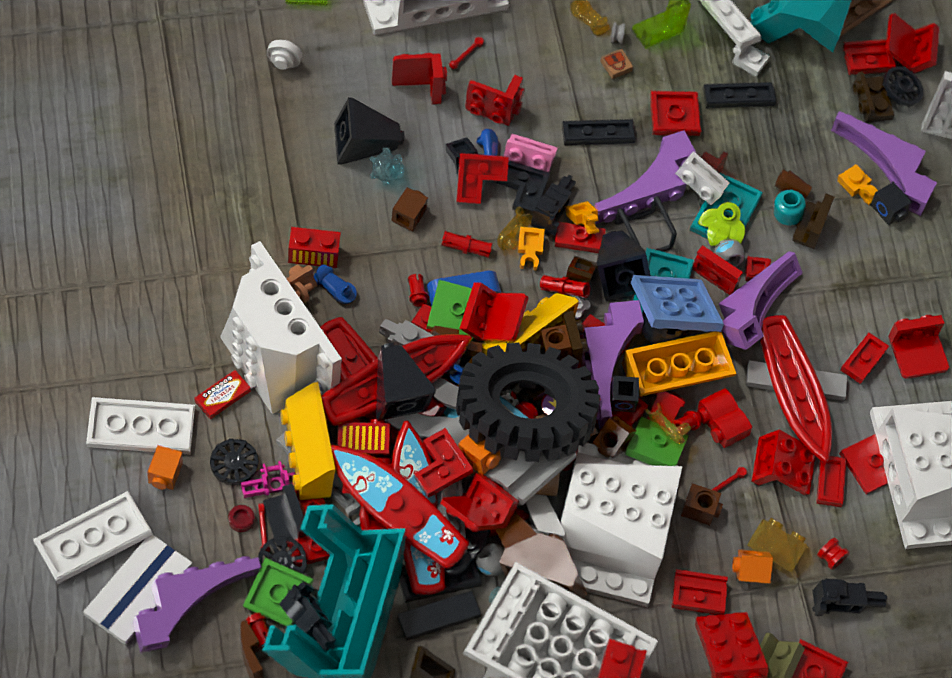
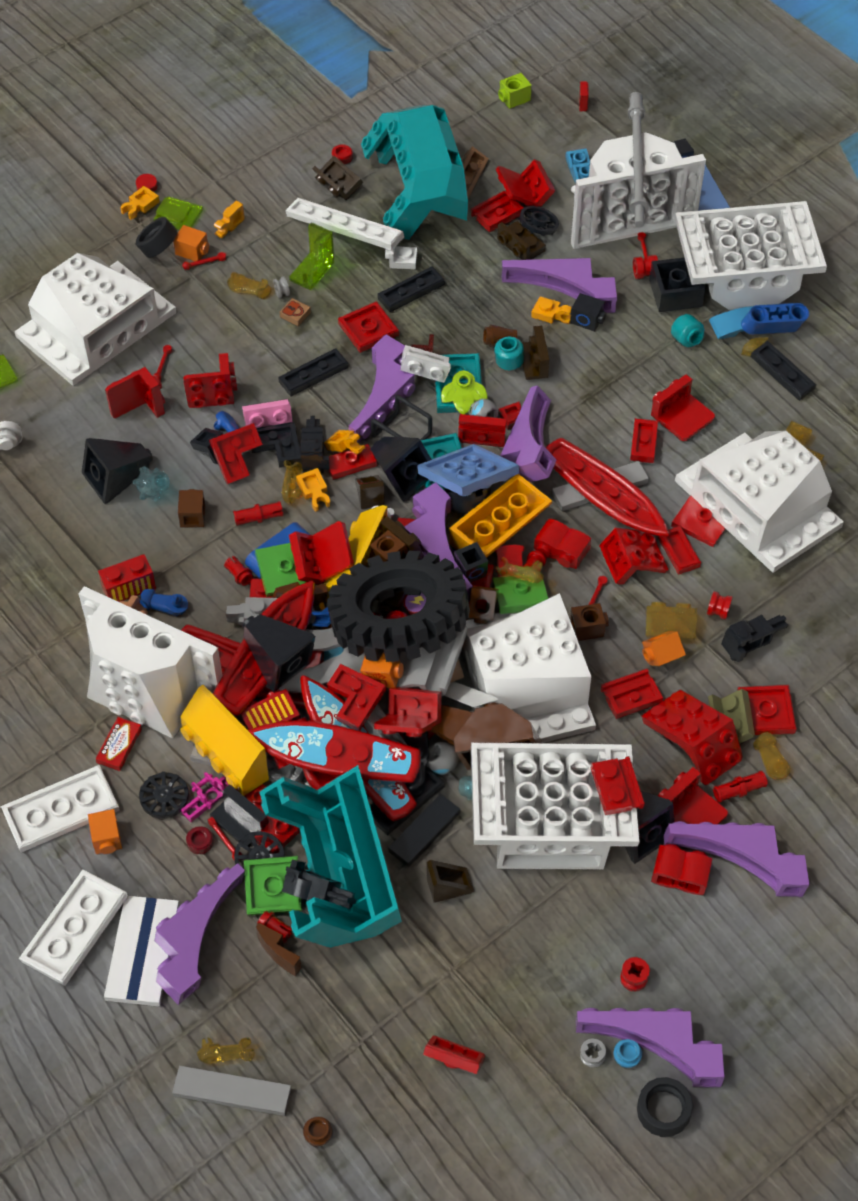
camera: 20 degrees left, 5 degrees down
red pin [540,275,591,298] -> none

